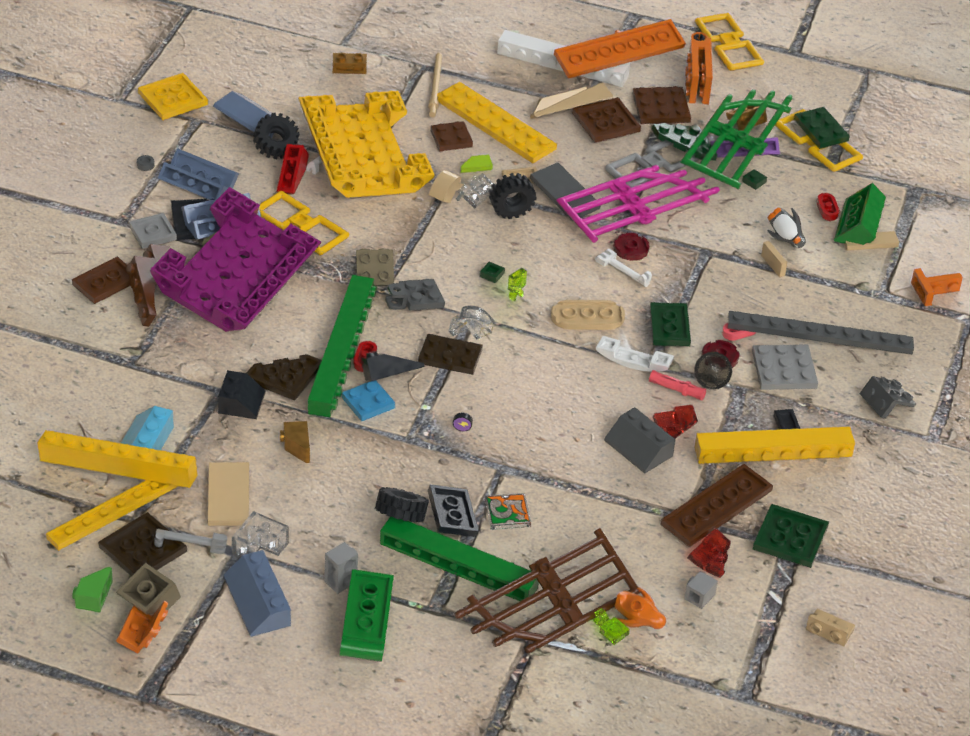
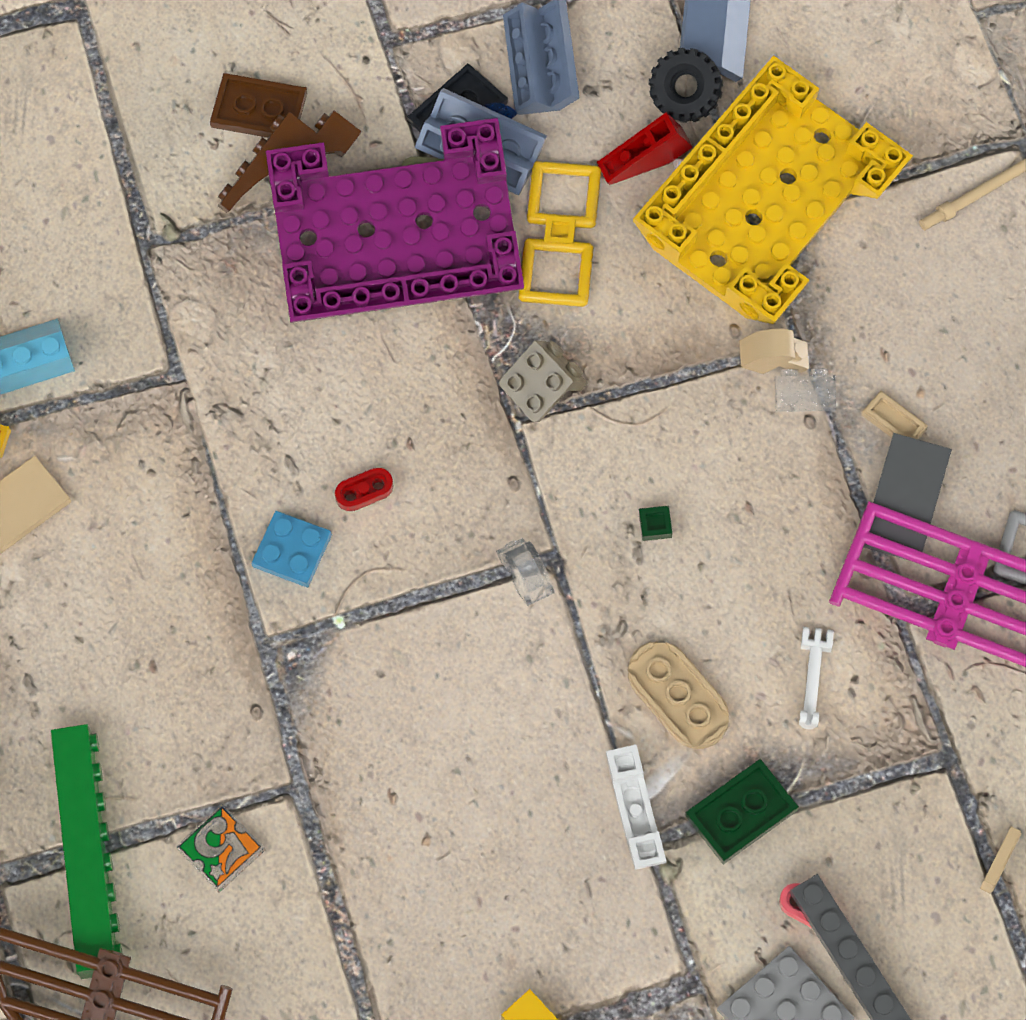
camera: 60 degrees right, 25 degrees up
light grey plate [129,213,177,249] -> none
black slope [218,370,266,420] -> none
dark brown plate [246,354,322,401] -> none
pearl gold slope [280,421,310,463] -> none
green brick [308,275,377,418] -> none
pearl gold bracket [333,52,367,74] -> none
black slope [360,351,425,381] -> none
black tyre [375,487,429,522] -> none
dark grey plate [385,279,445,311] -> none
dark brown plate [418,334,483,375] -> none
black plate [427,484,479,537] -> none
reddish brown plate [431,121,473,152] -> none
yellow plate [437,81,557,163] -> none
tile [453,413,473,431] -> none
lime tile [460,154,493,173] -> none
black tyre [489,173,537,219] -> none
clear neon green plate [508,268,527,301] -> none
dark grey slope [604,407,675,473] -> none
dark red tile [613,233,650,261] -> none
coral pin [649,370,706,400] -> none
clear red slope [653,404,698,439] -> none
clear smoke cylinder [694,352,732,390] -> none
dark red tile [701,340,740,370] -> none

